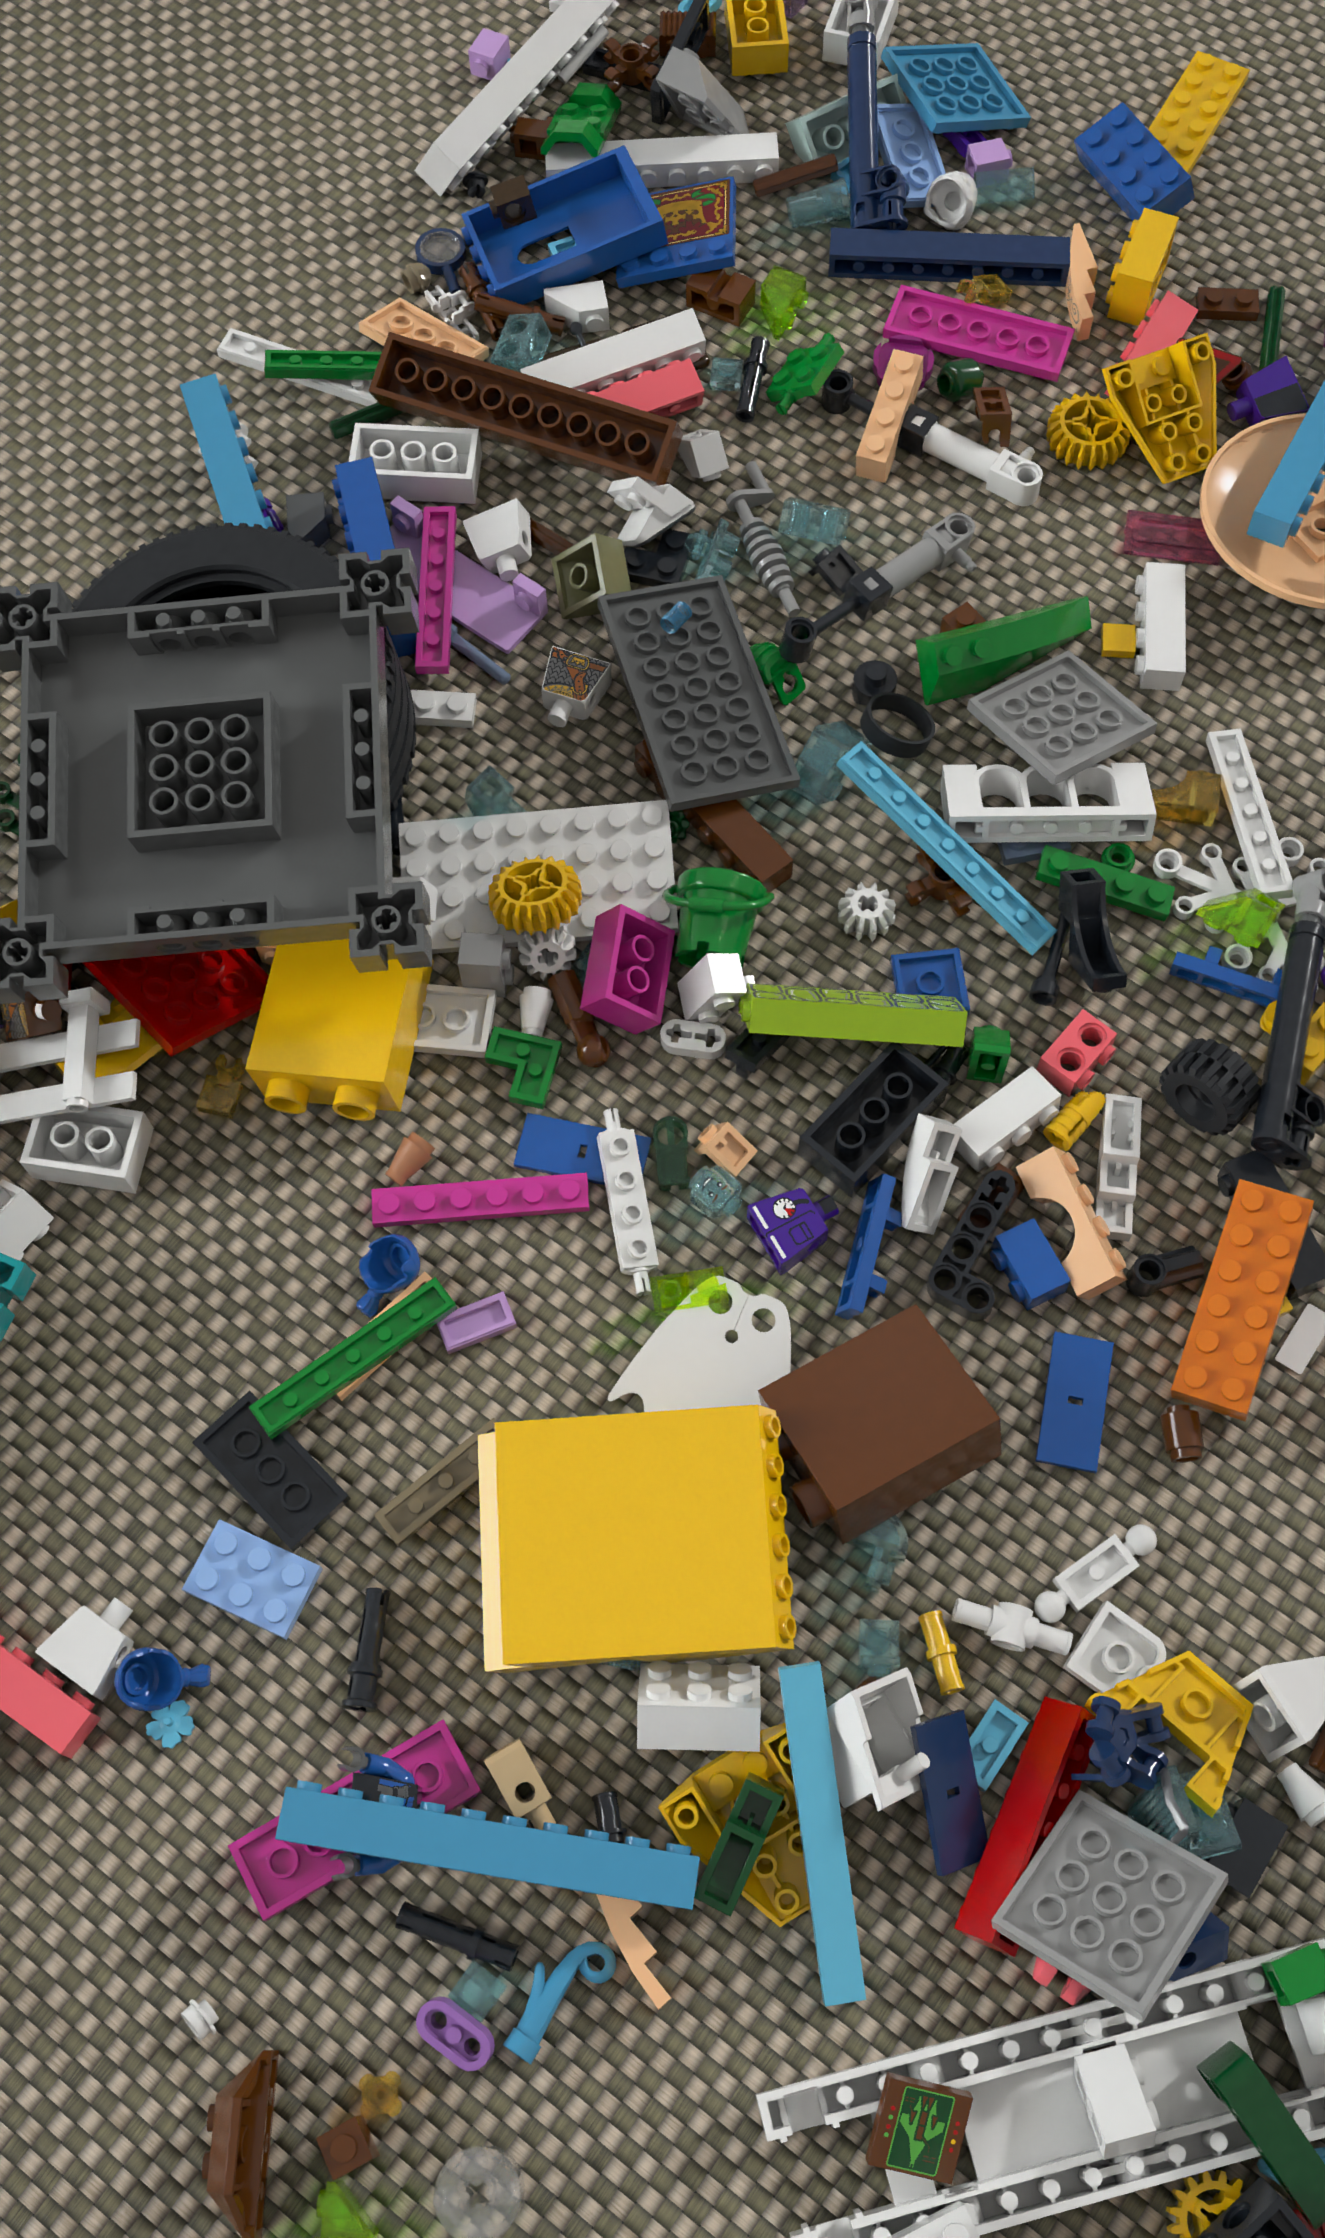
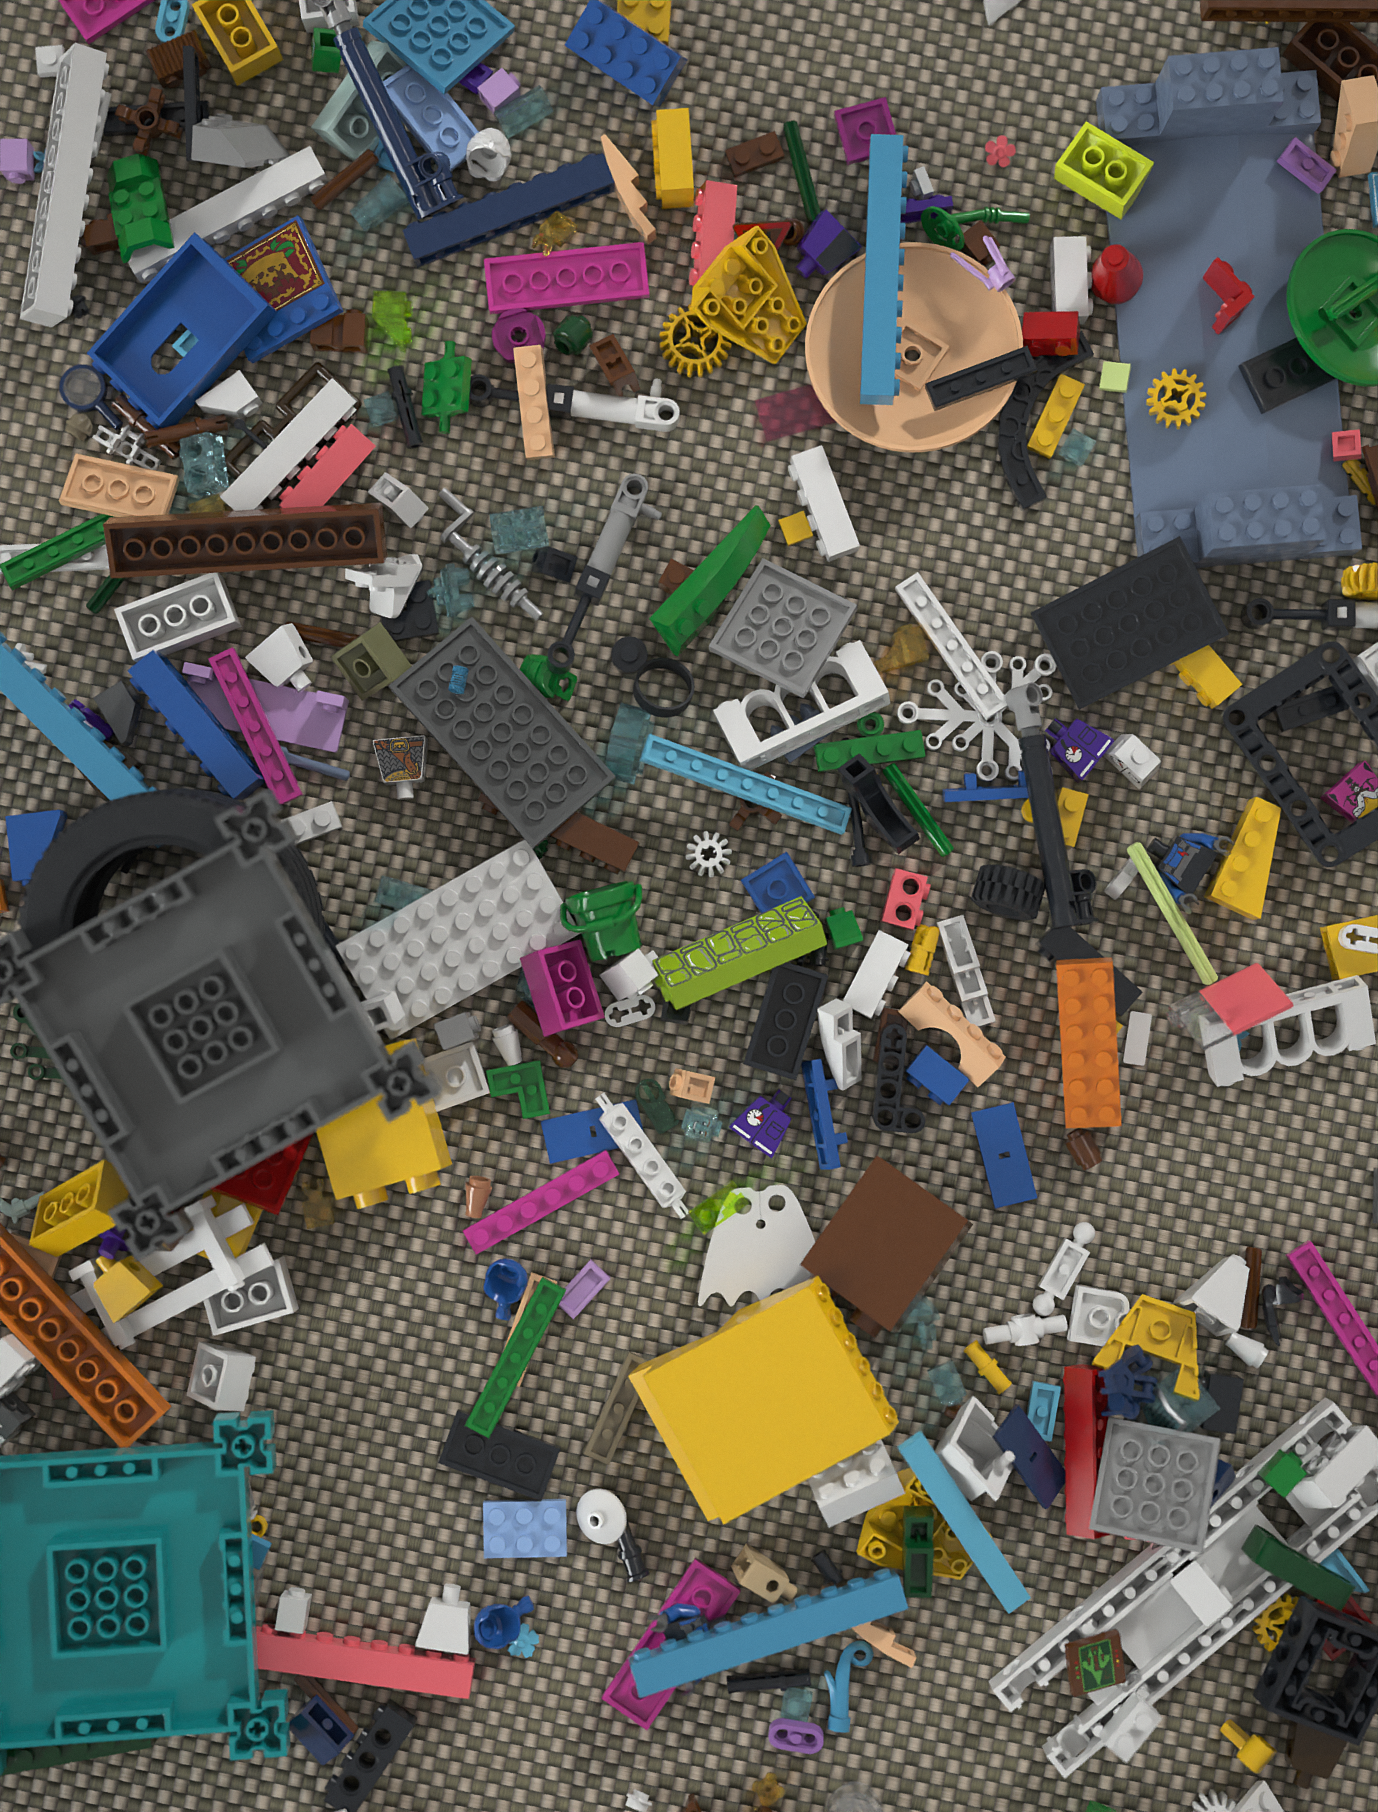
camera: 25 degrees left, 20 degrees up
dark brown brick [488,175,538,230] -> none
yellow gear [488,855,582,936] -> none
white gear [518,925,577,981] -> none
black piece [1126,1245,1205,1297] -> none
clear neon green slope [1196,888,1286,949] -> none
none -> green brick [311,28,341,73]
none -> white dish [576,1489,627,1544]
none -> green axle [883,763,954,857]

